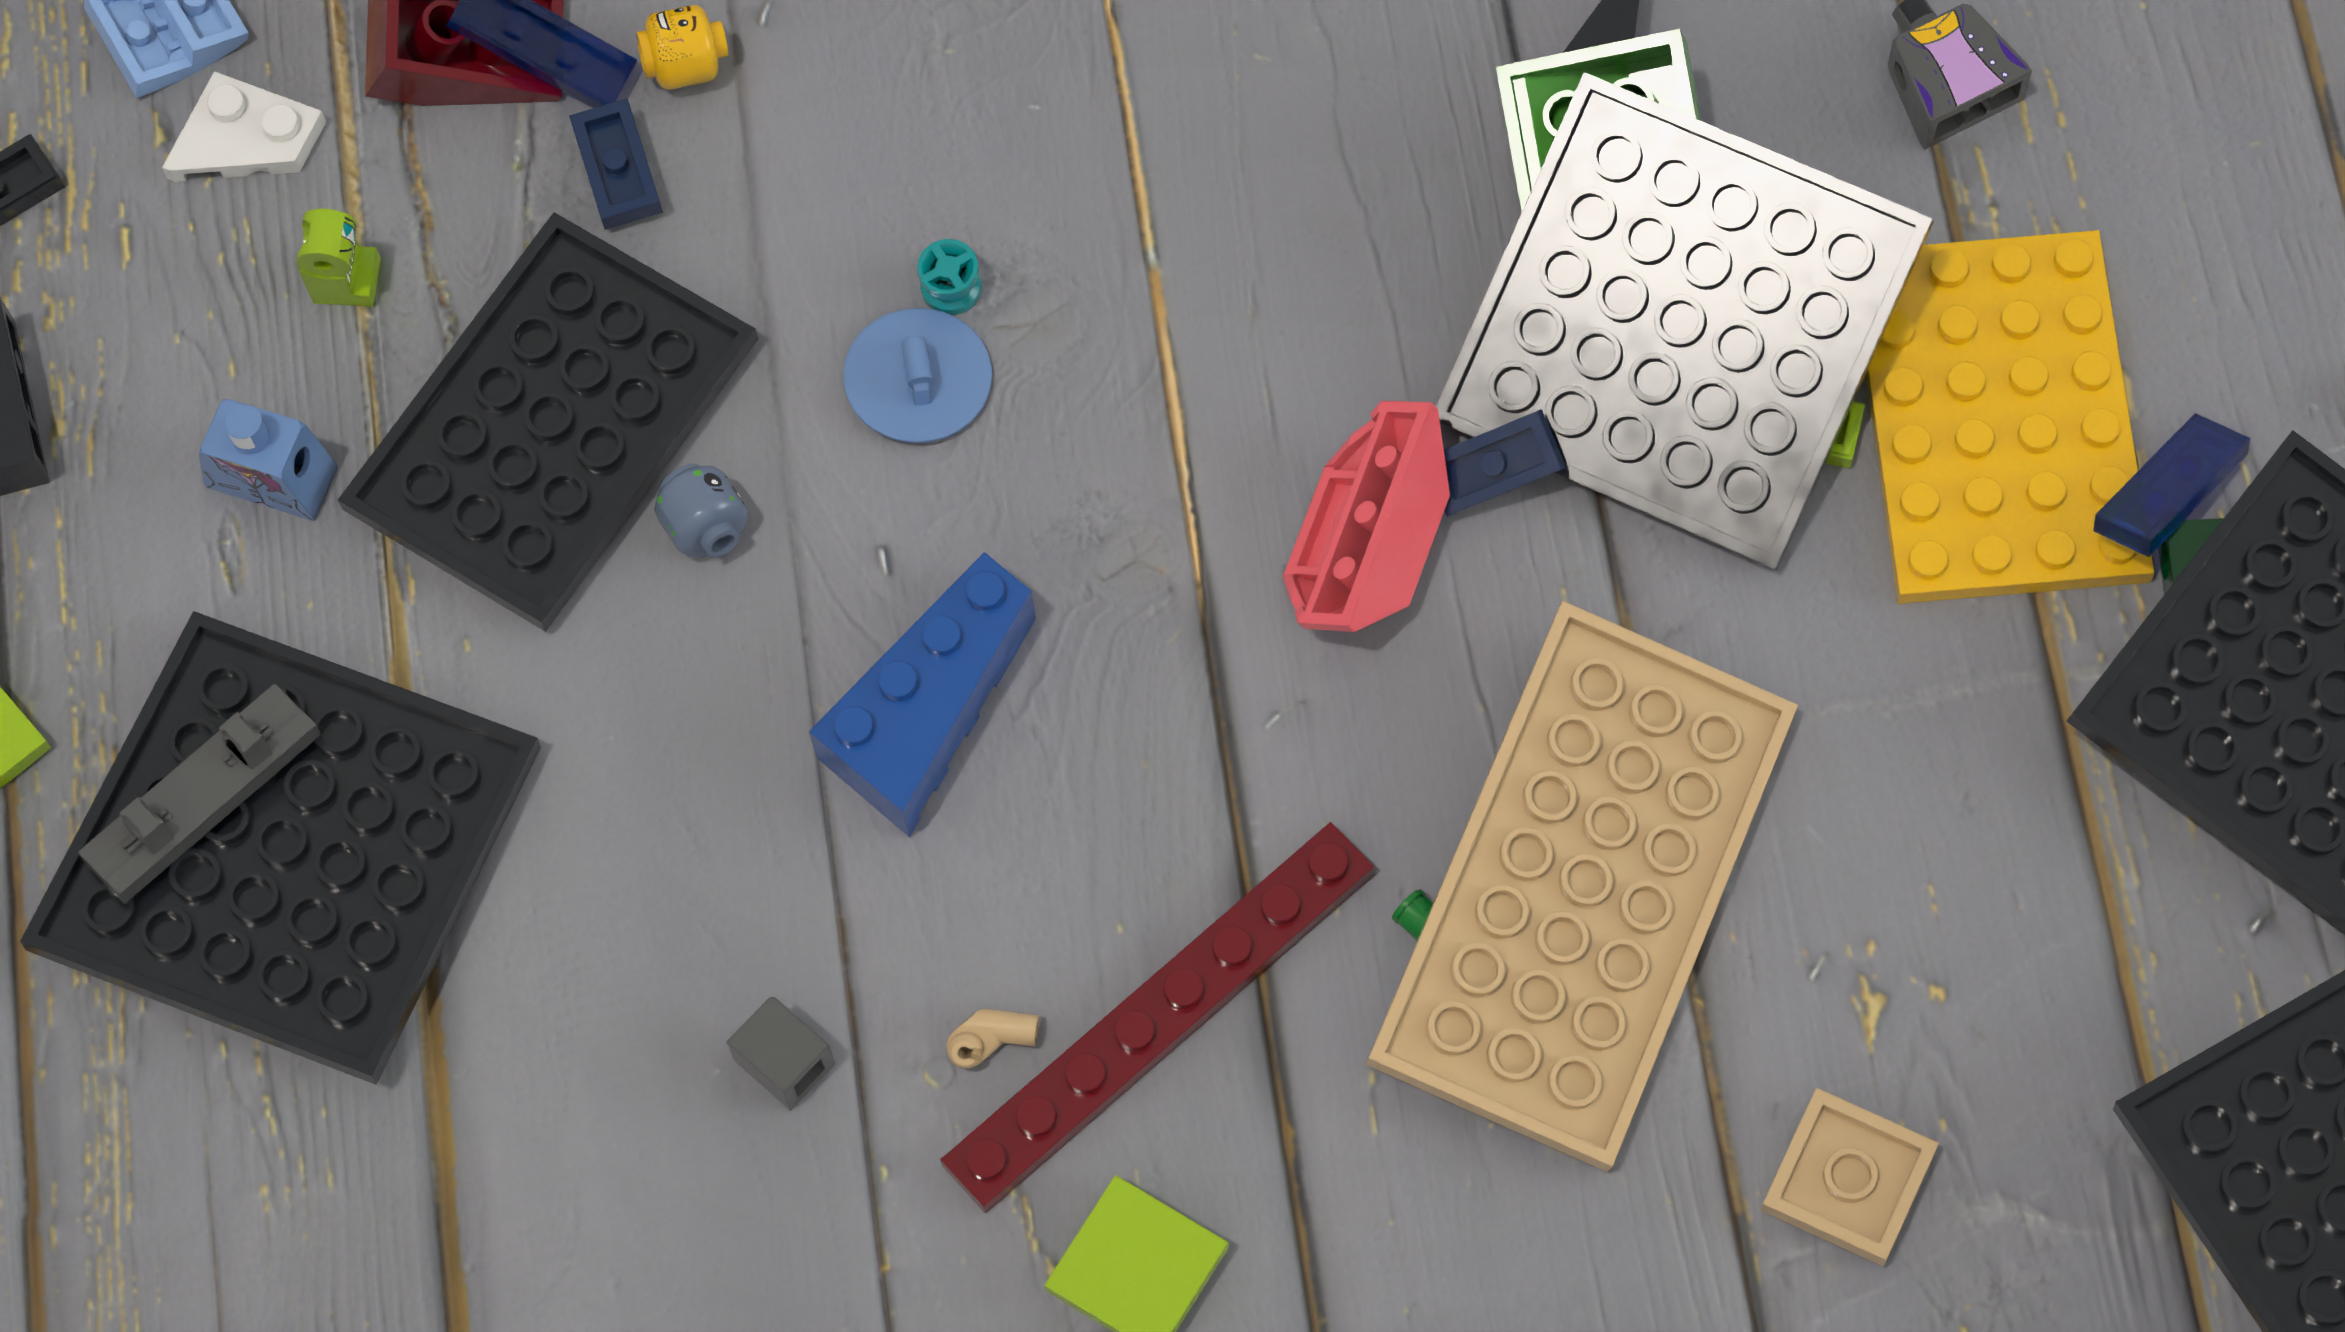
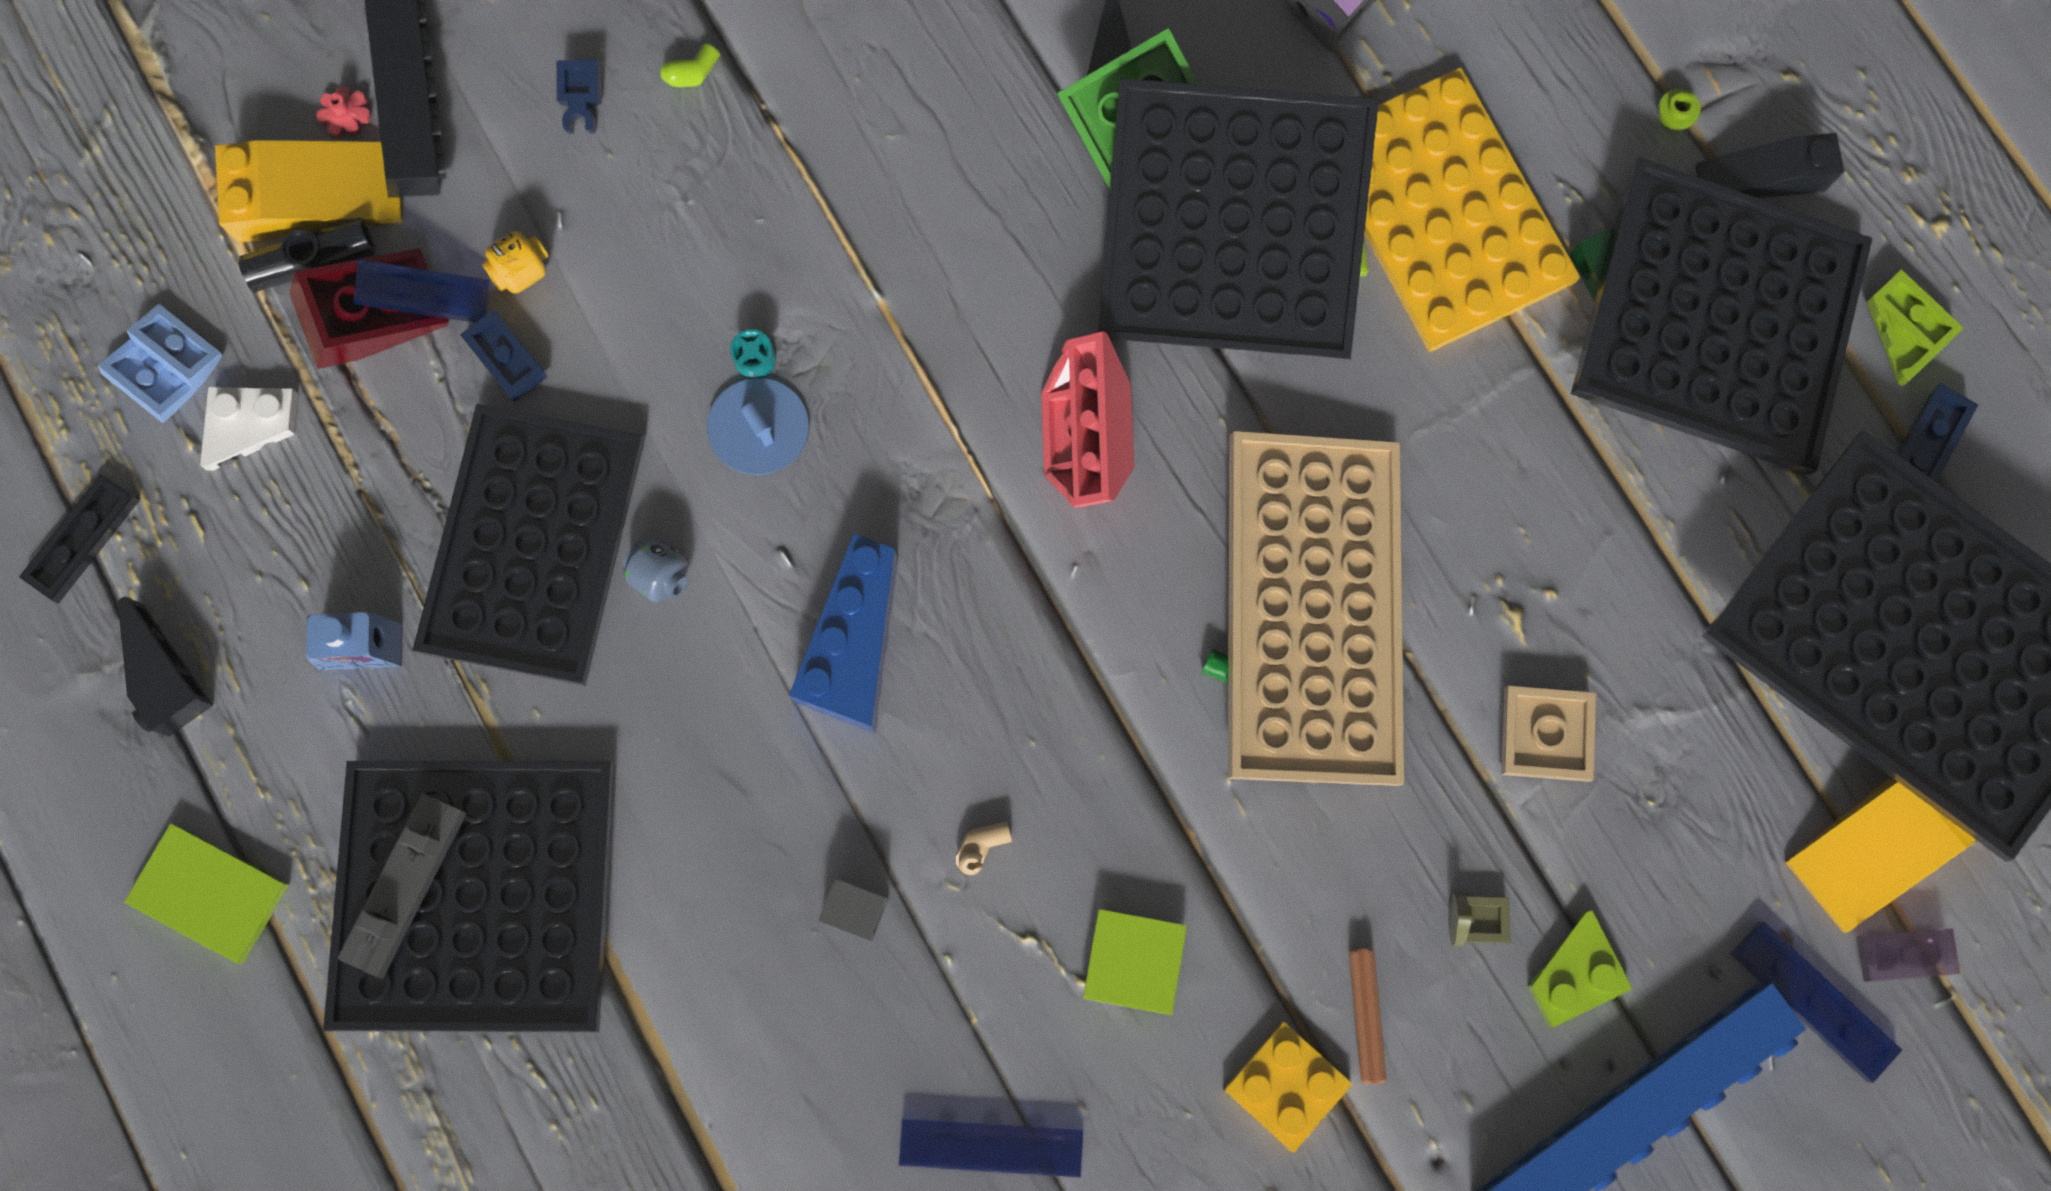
camera: 25 degrees left, 10 degrees up
lime leg [296,208,381,307] -> none
dark red plate [940,822,1375,1214] -> none
dark blue plate [1444,409,1566,517] -> none
clear blue tile [2093,413,2250,557] -> none

